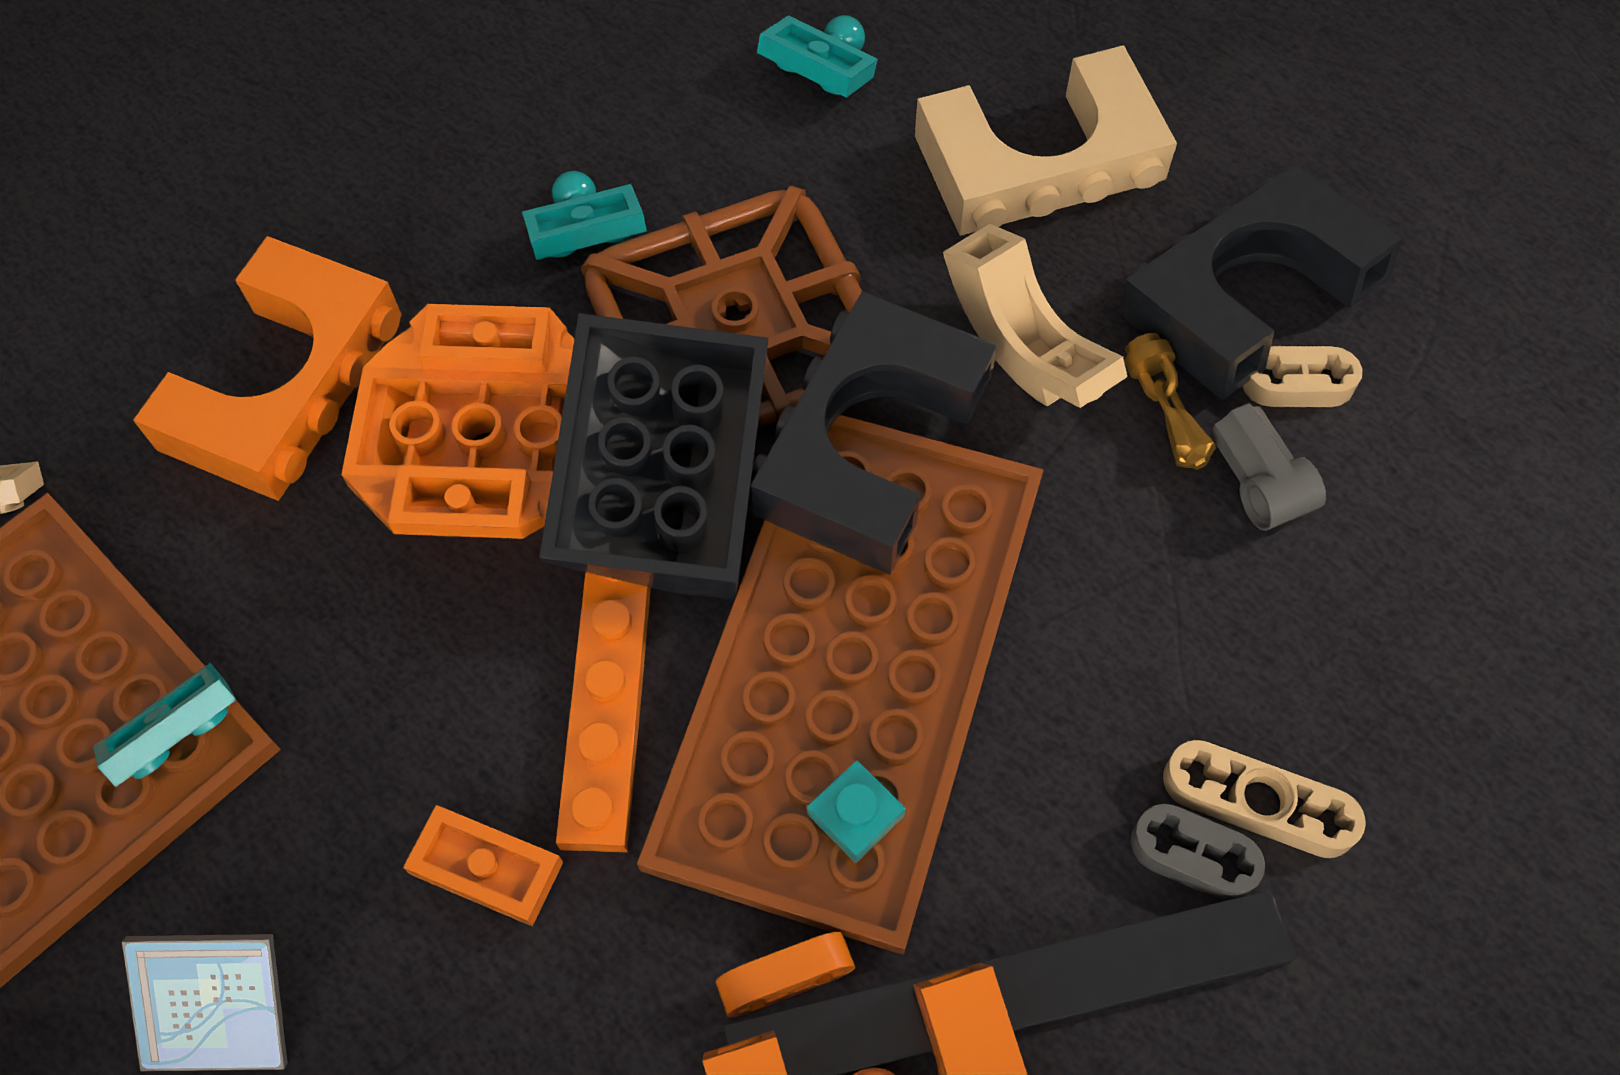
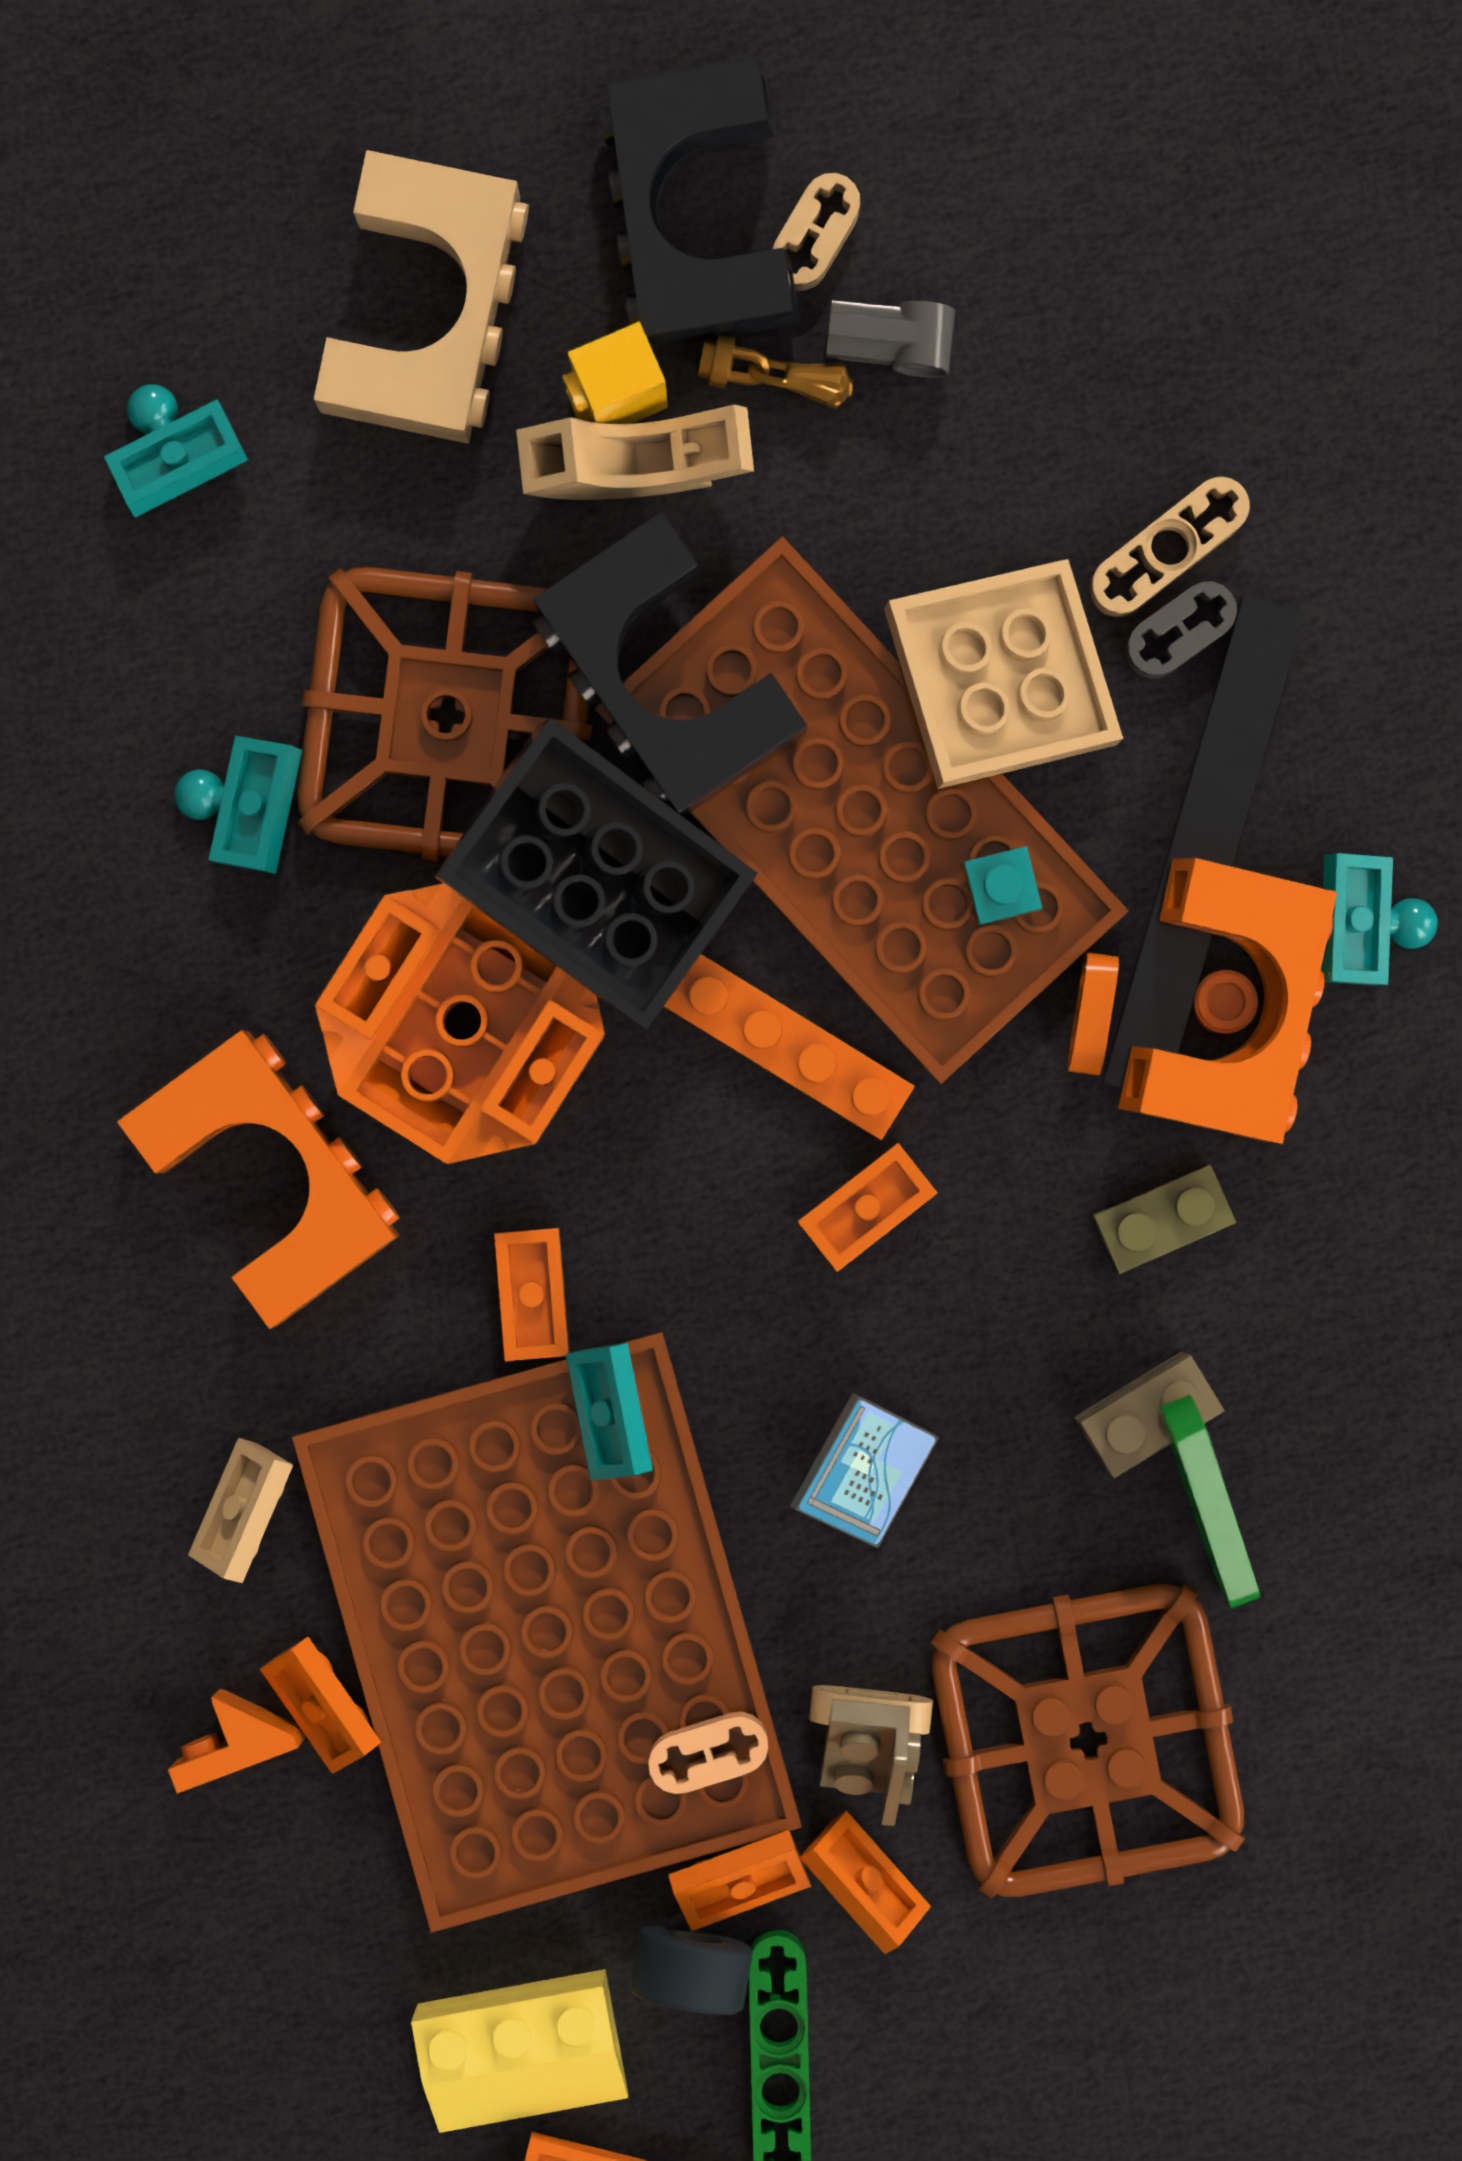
camera: 60 degrees left, 25 degrees up
none -> orange plate [494,1228,570,1361]
none -> yellow brick [562,321,668,424]
none -> tan plate [884,559,1123,789]

